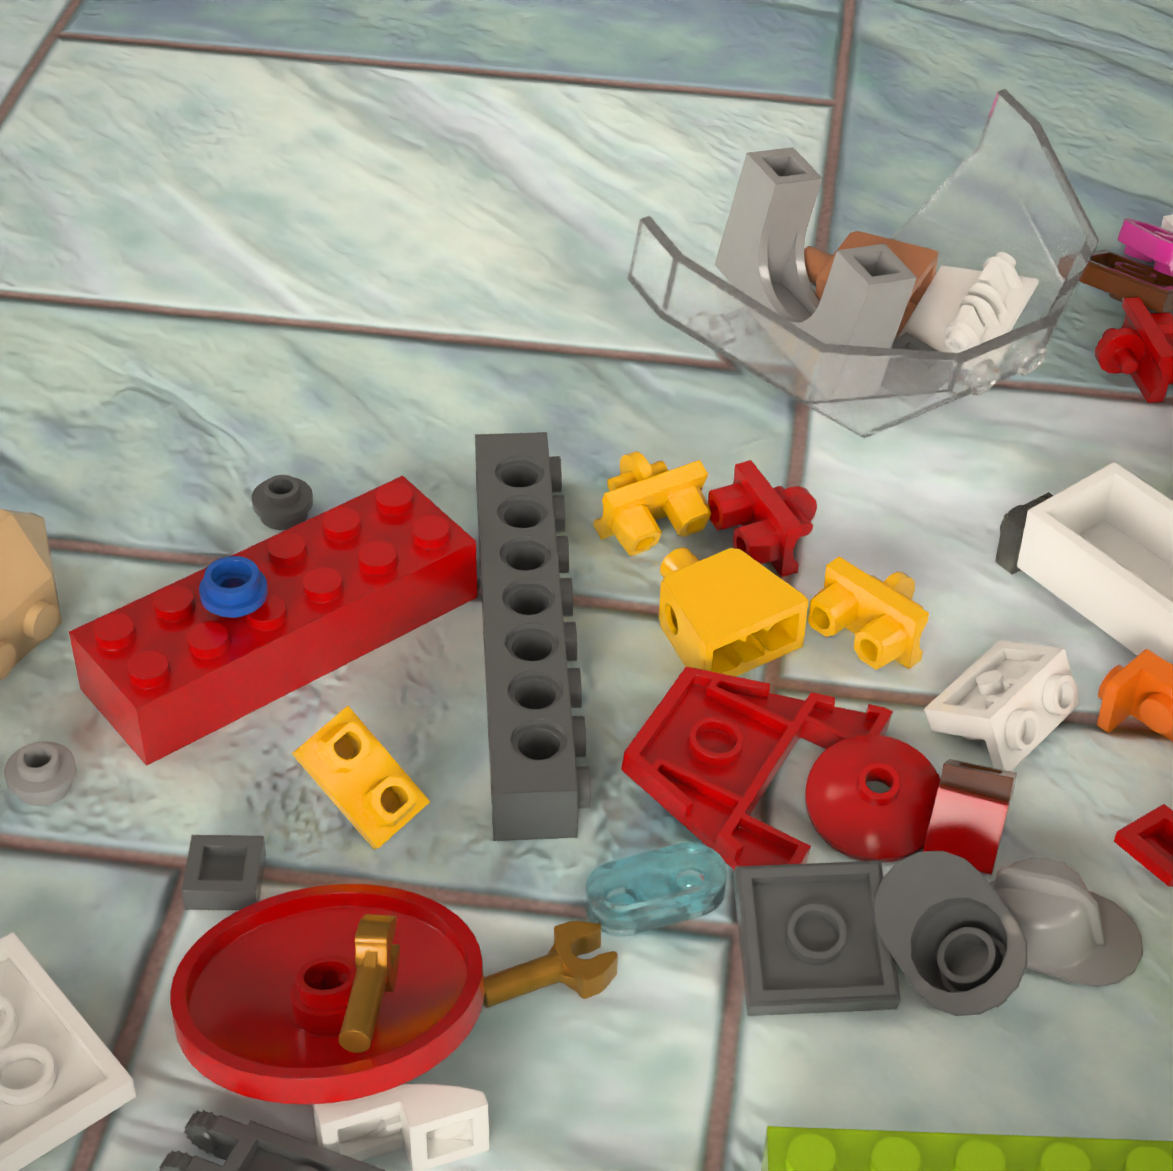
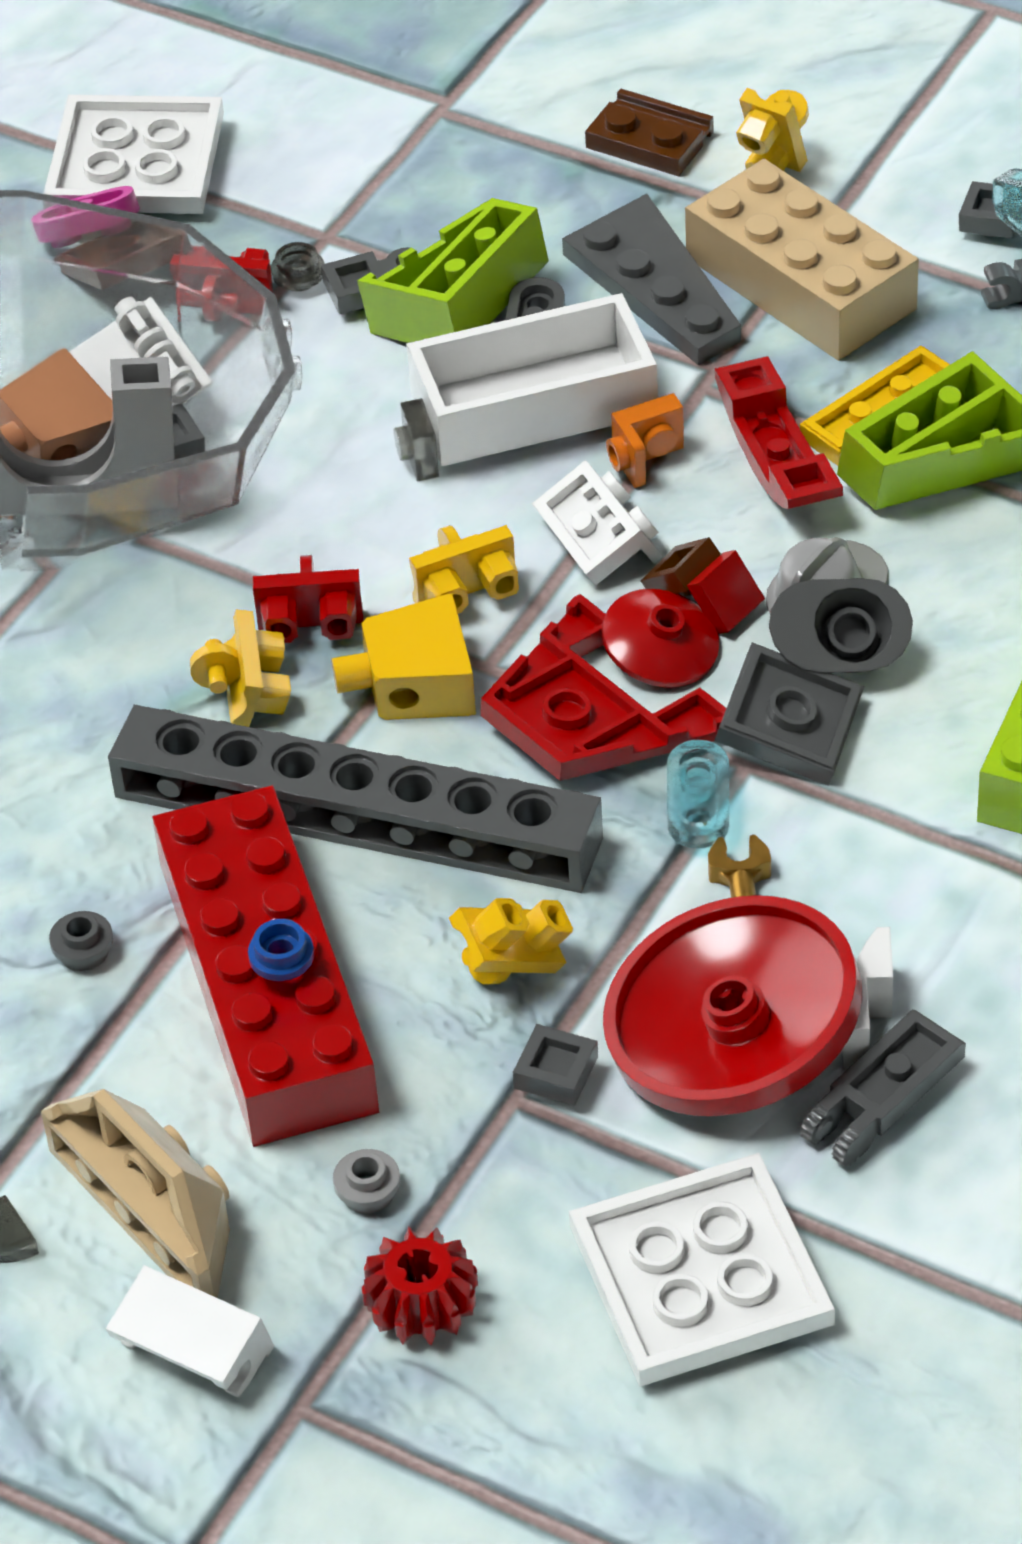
camera: 65 degrees left, 5 degrees up
pearl gold bar [338,914,400,1053] -> none

